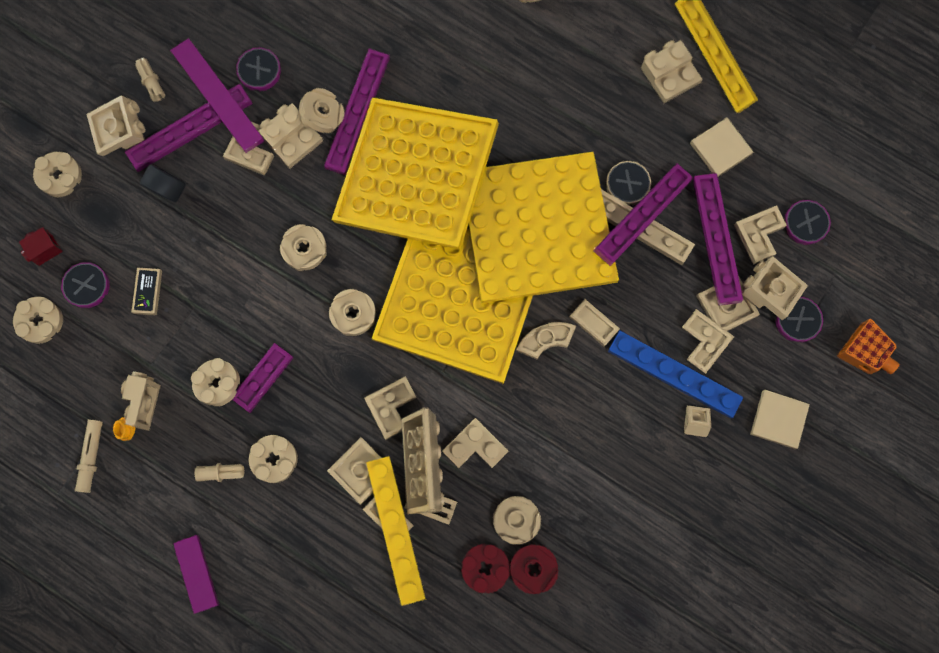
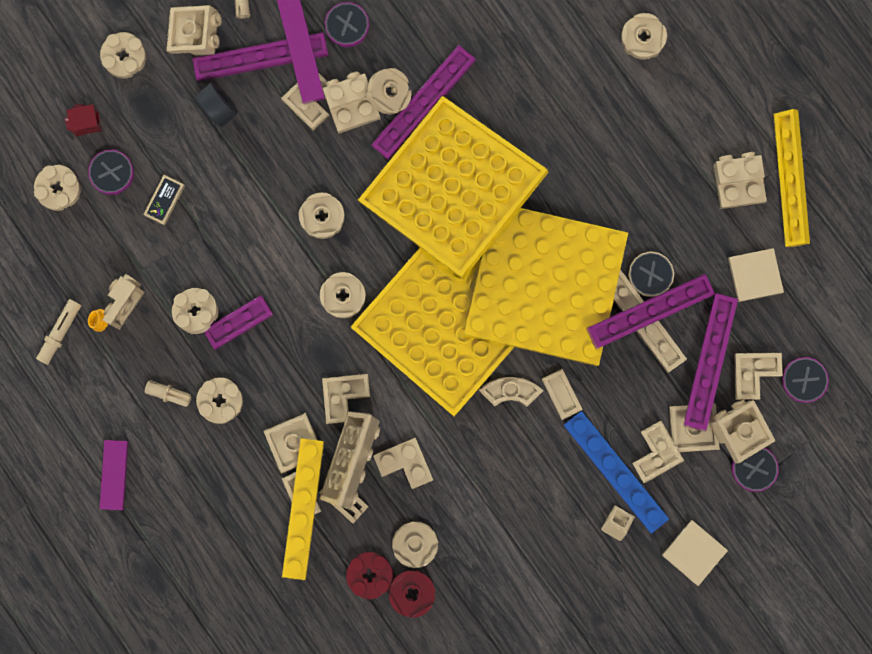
camera: 30 degrees right, 5 degrees up
orange torso [837,319,900,375] -> none

